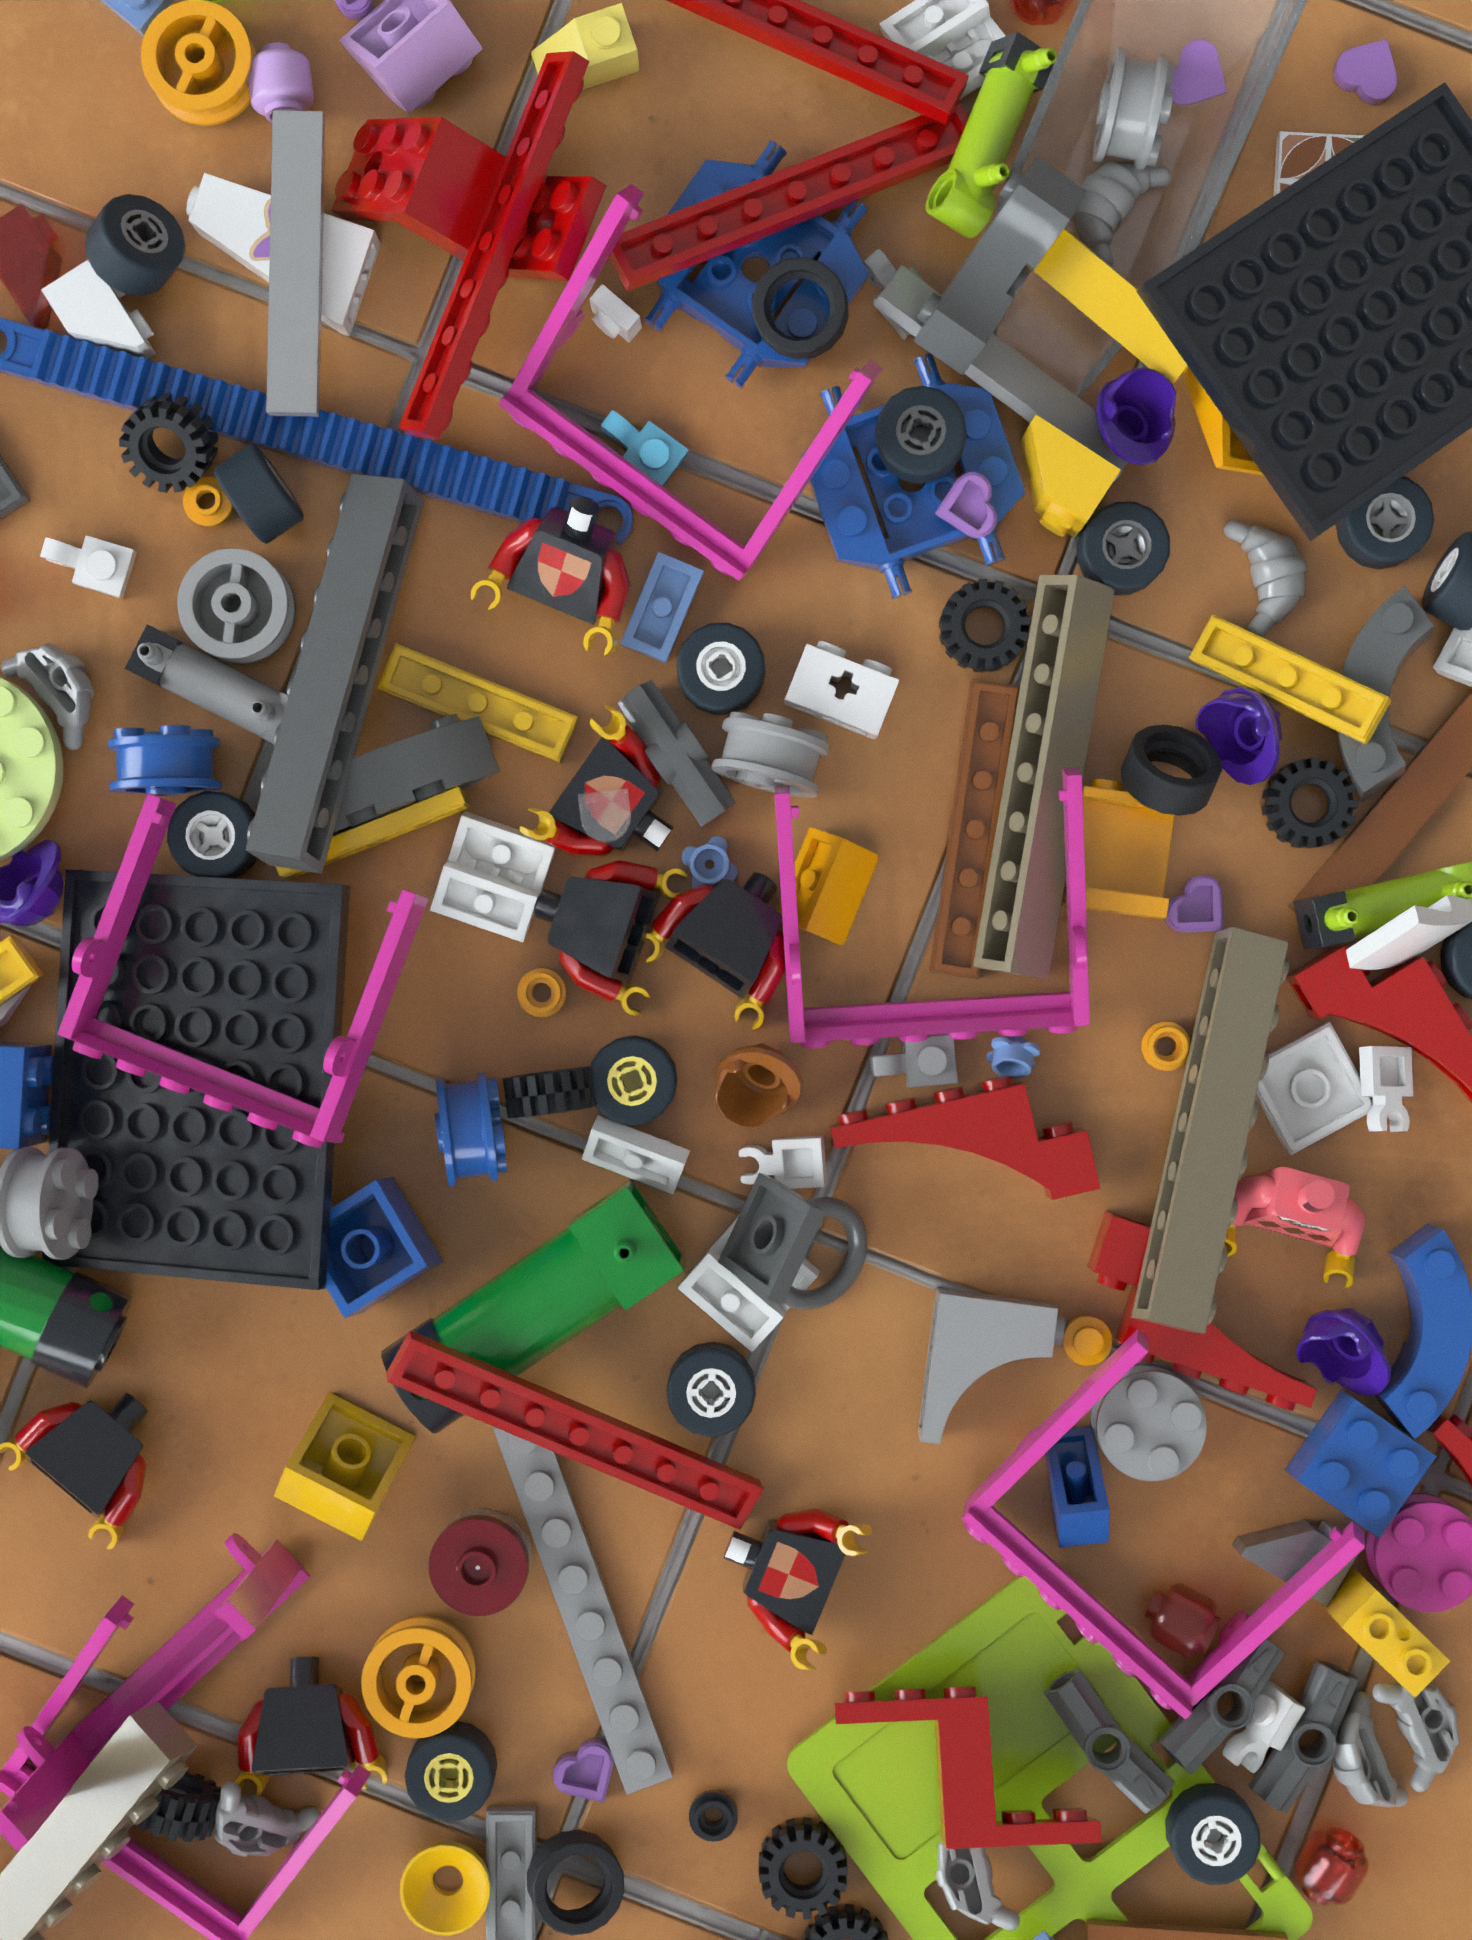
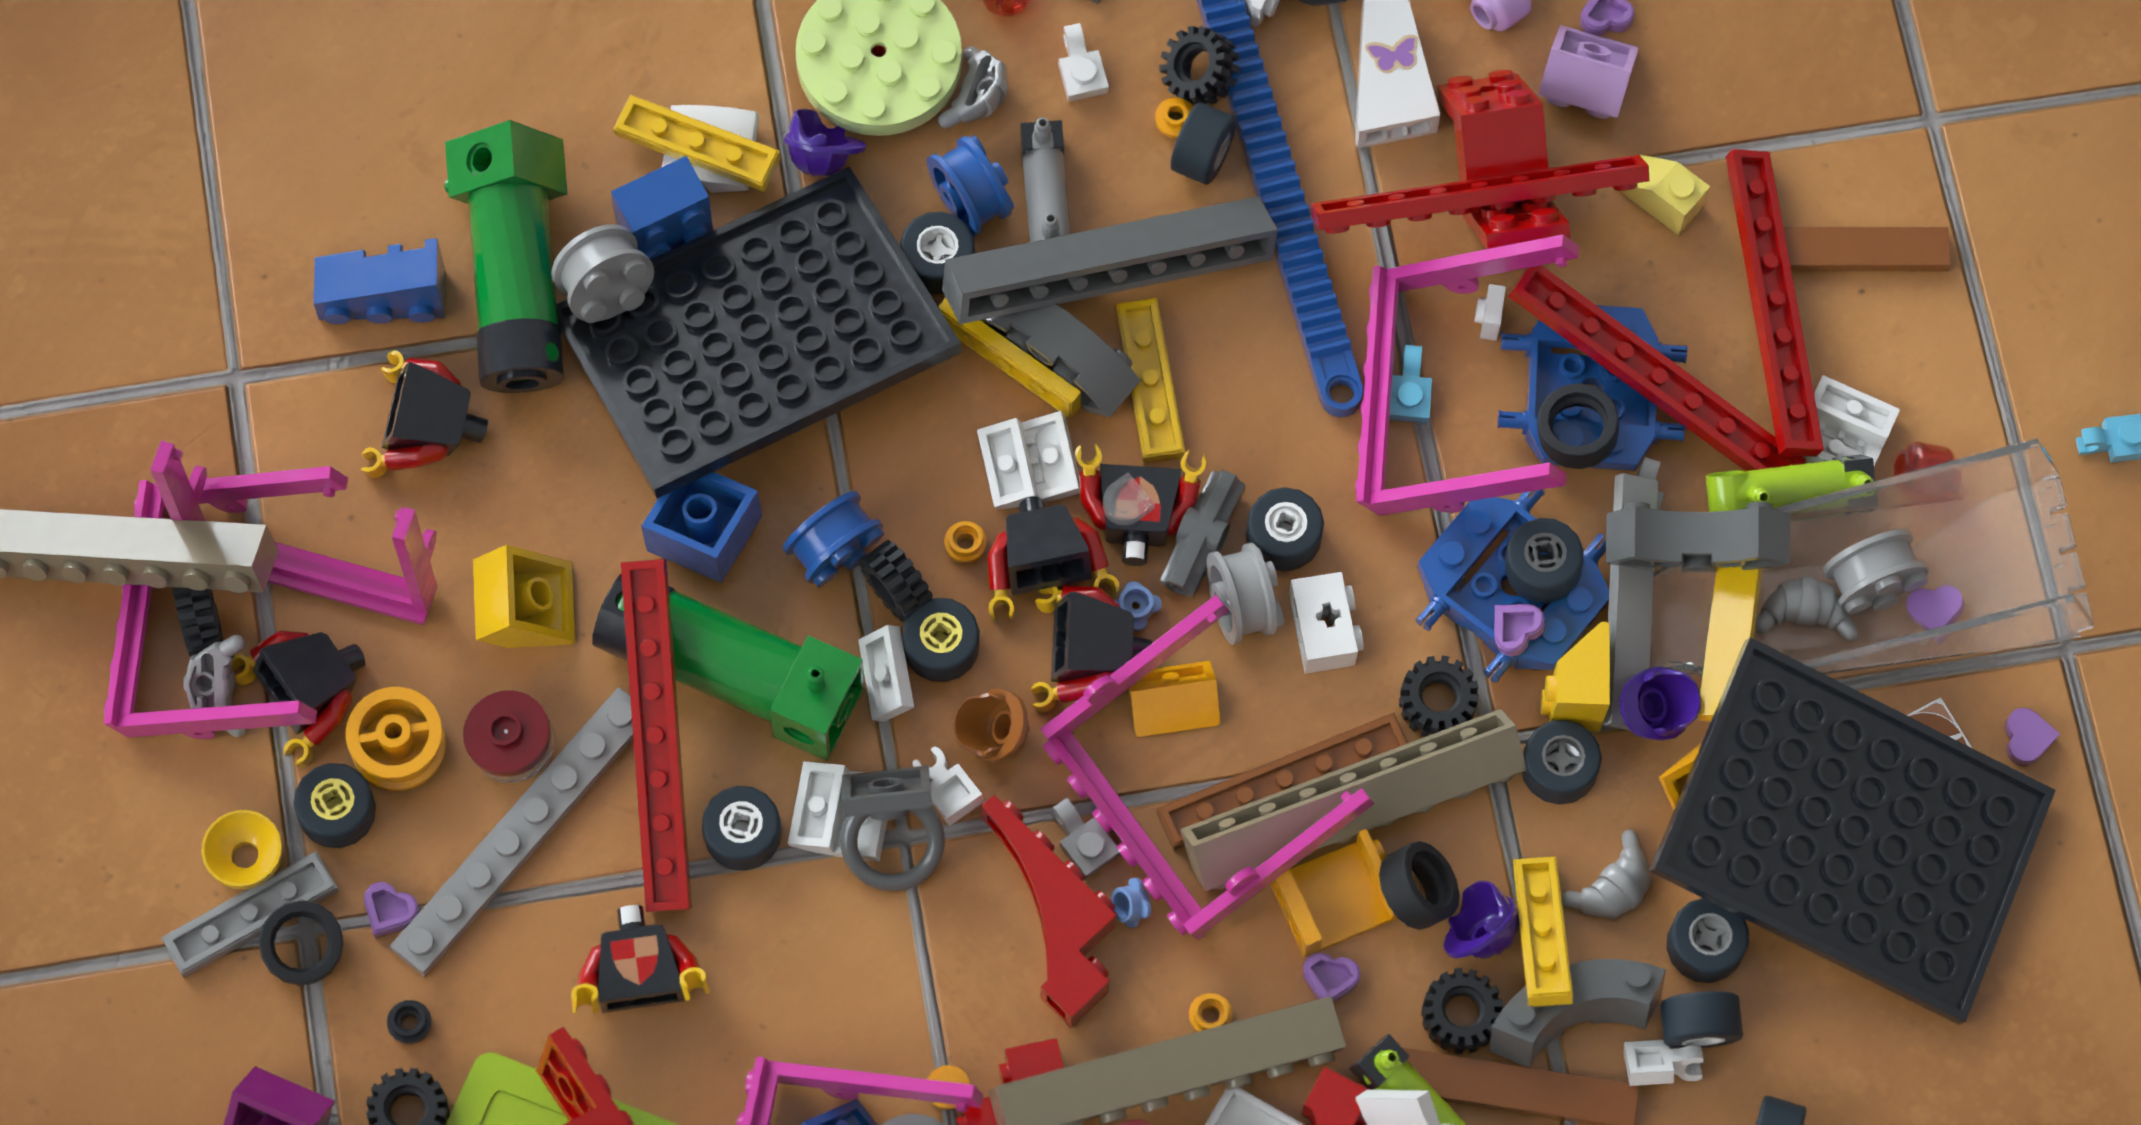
camera: 55 degrees right, 20 degrees down
dark pink piece [57,793,429,1148] -> none
light grey wheel [177,548,296,664] -> none
light grey tile [266,110,326,417] -> none
torso [471,497,630,656] -> none
medium blue plate [620,552,704,664] -> none
light grey arch [917,1287,1065,1444] -> none

